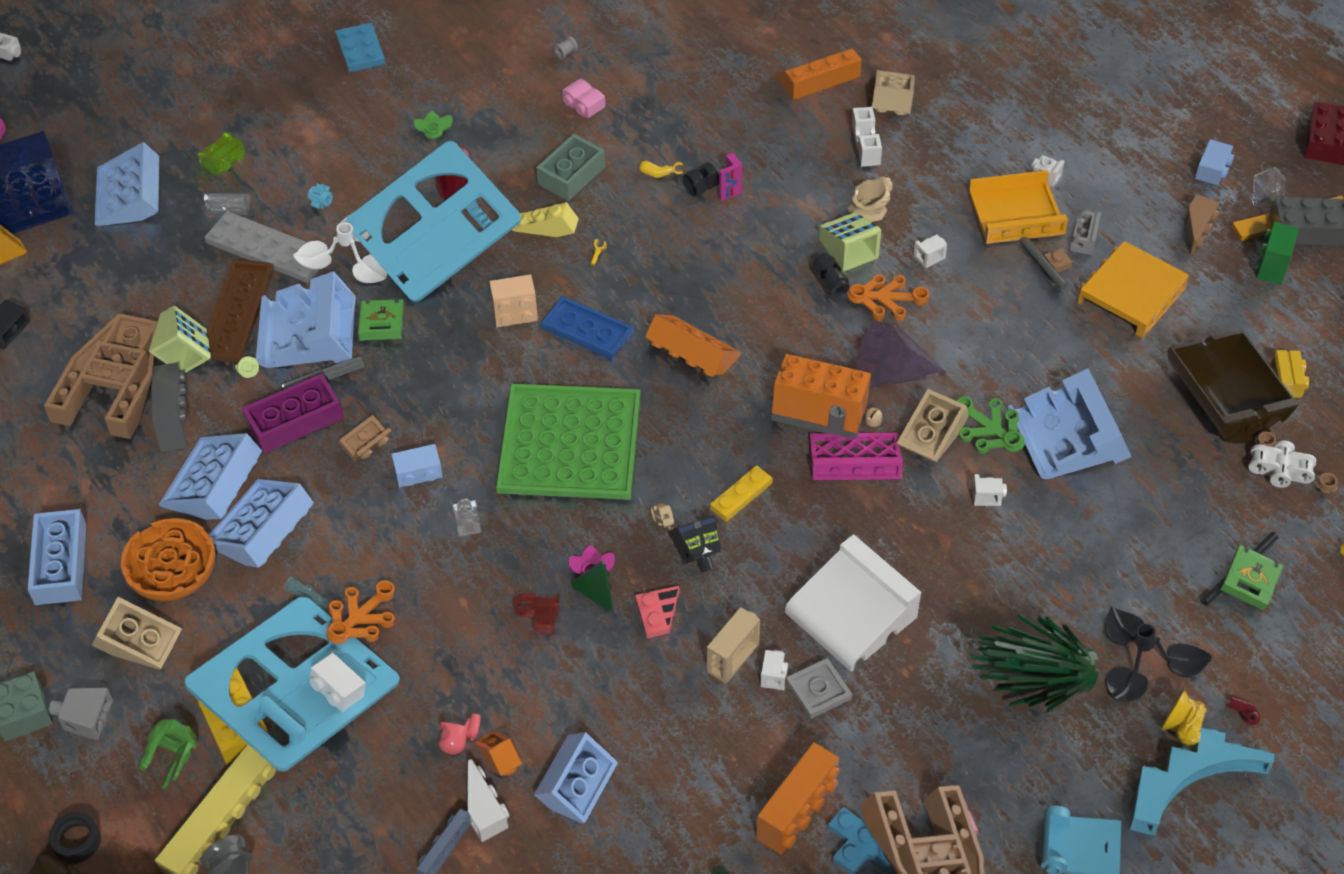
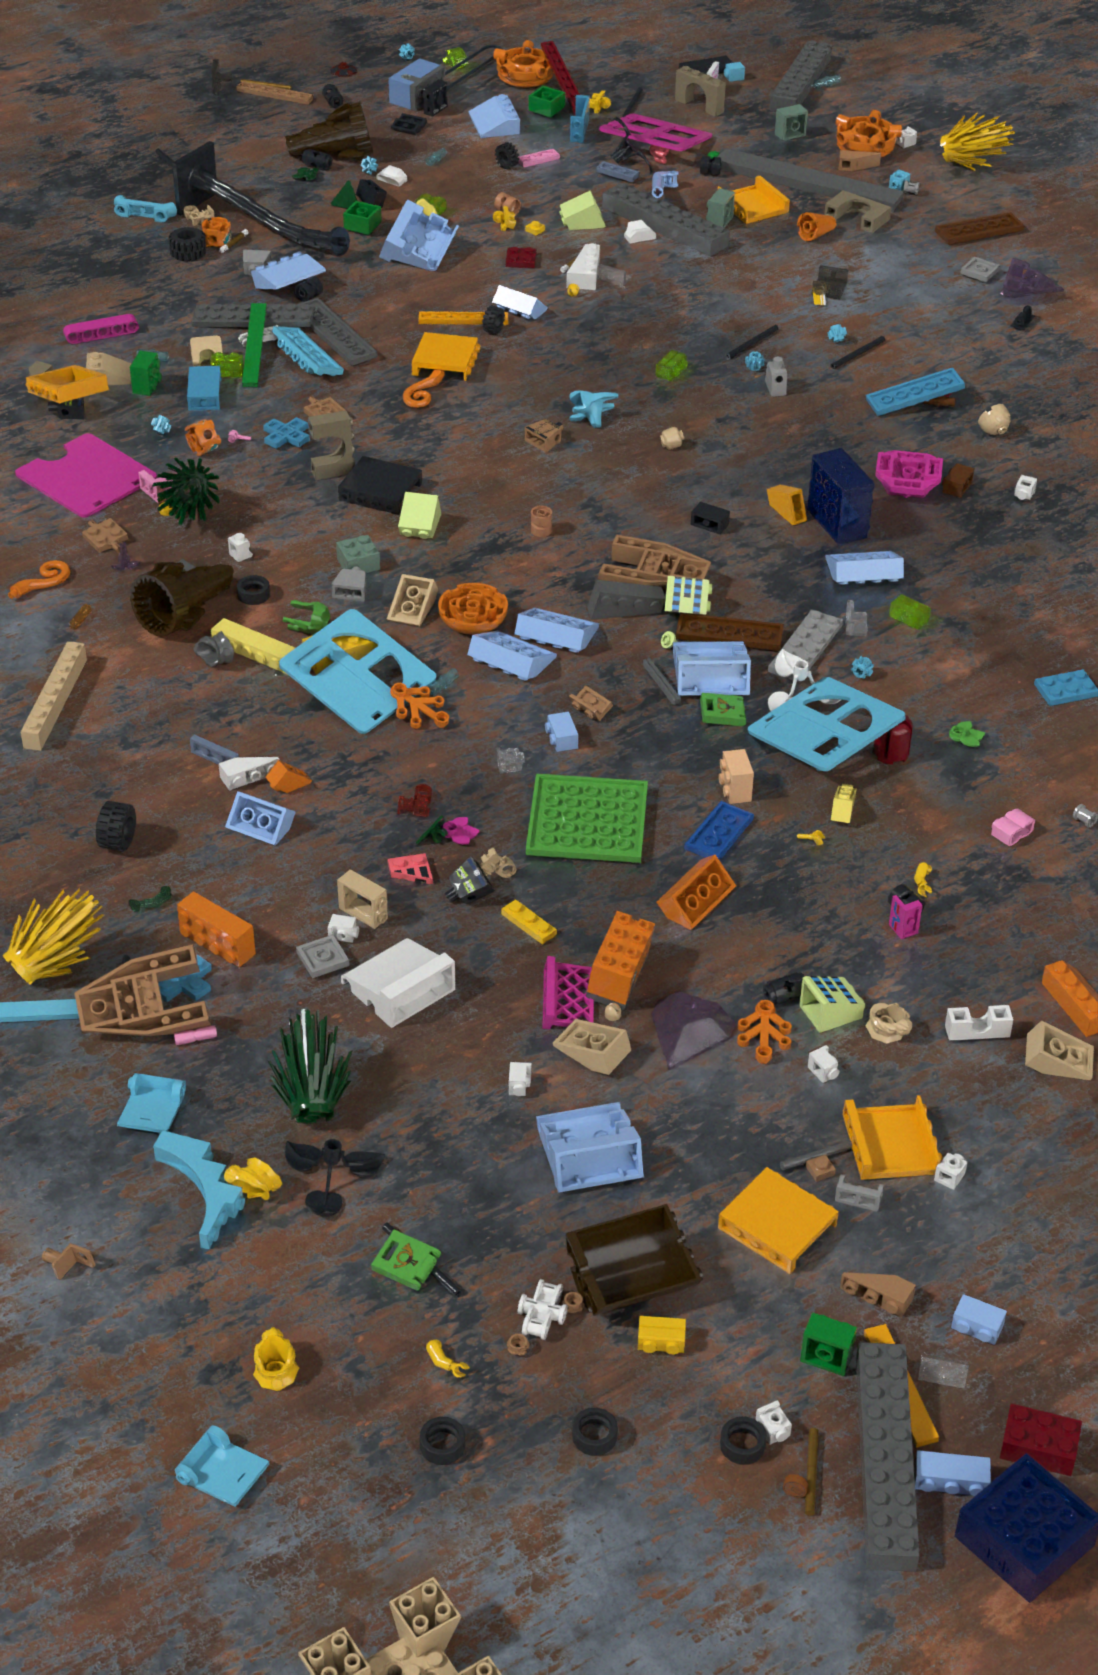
camera: 90 degrees right, 10 degrees down
light blue brick [28,509,87,605] -> none
magenta brick [242,373,344,454] -> none
white brick [309,653,366,712] -> none
coral piece [438,714,481,755] -> none
sand green brick [536,134,606,201] -> none
bright green plant [957,396,1025,454] -> none
dark red arm [1228,696,1260,725] -> none

